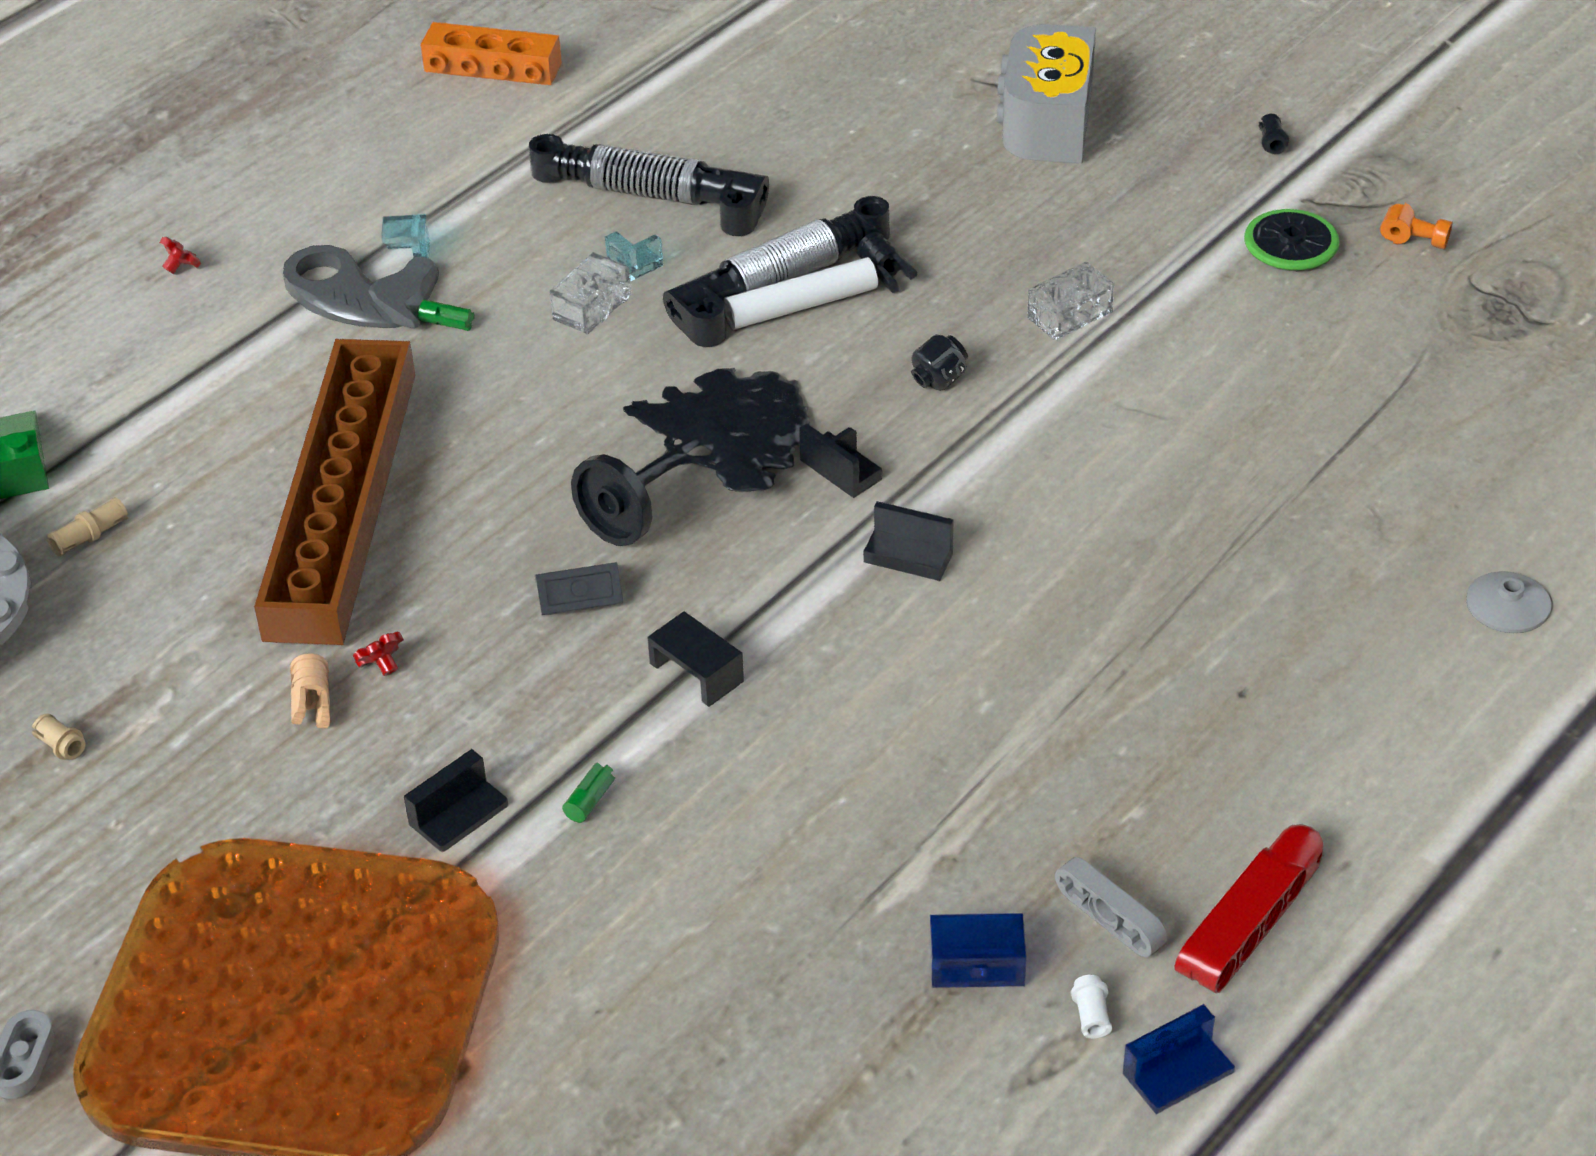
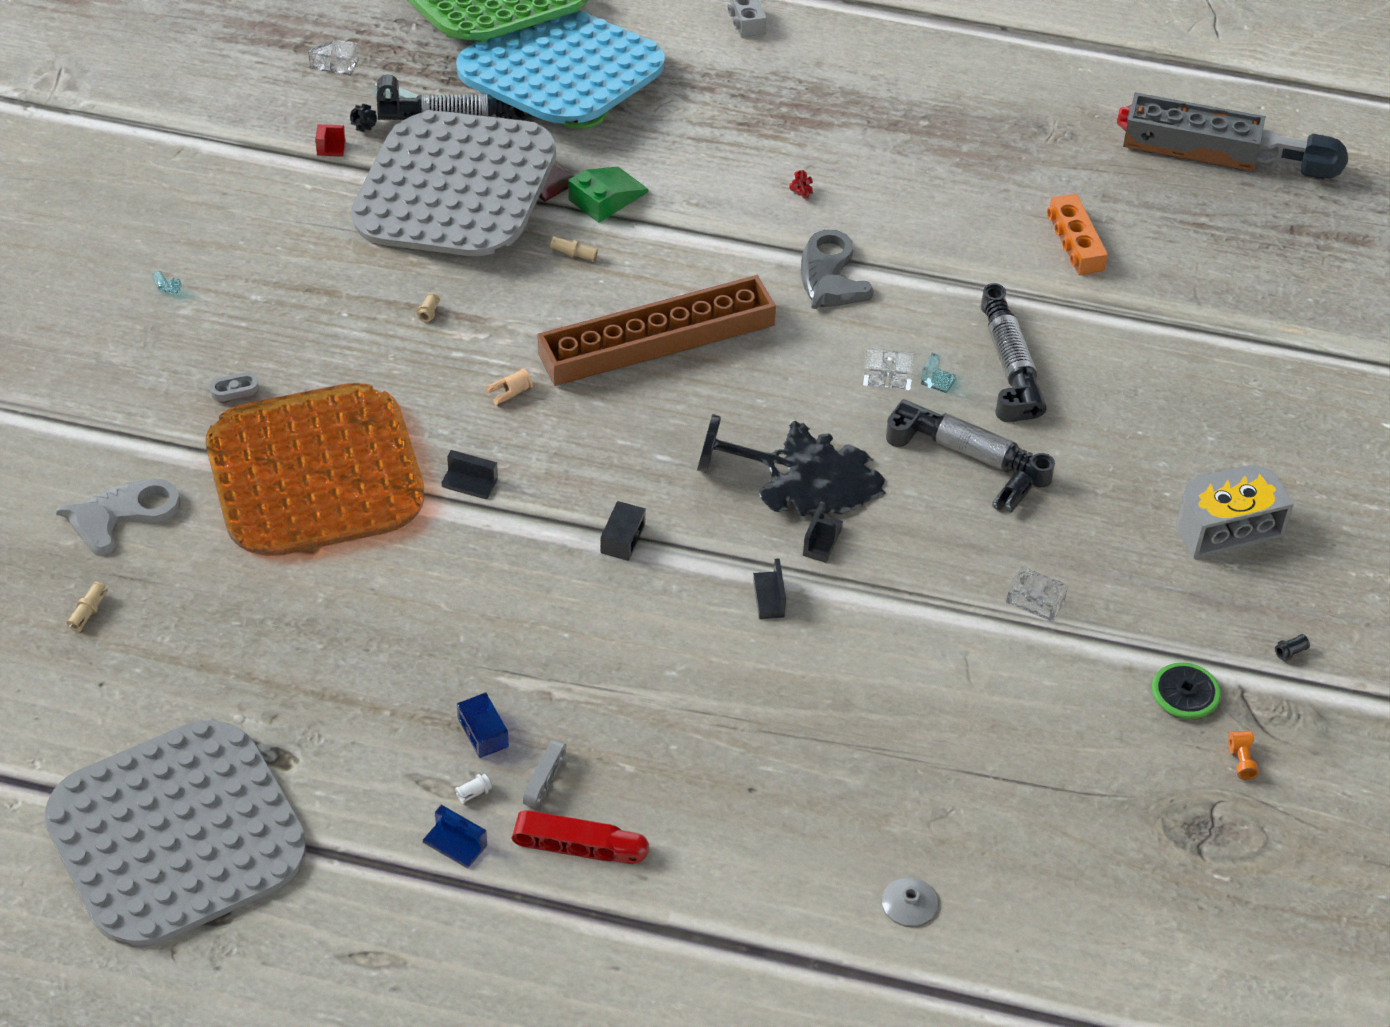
camera: 60 degrees right, 5 degrees up
red plant [353,632,404,676] -> none
clear light blue panel [382,214,430,258] -> none
green piece [418,300,475,331] -> none
black panel [534,562,623,615] -> none
green piece [562,762,616,823] -> none
white piece [723,257,878,330] -> none
black head [911,334,968,391] -> none

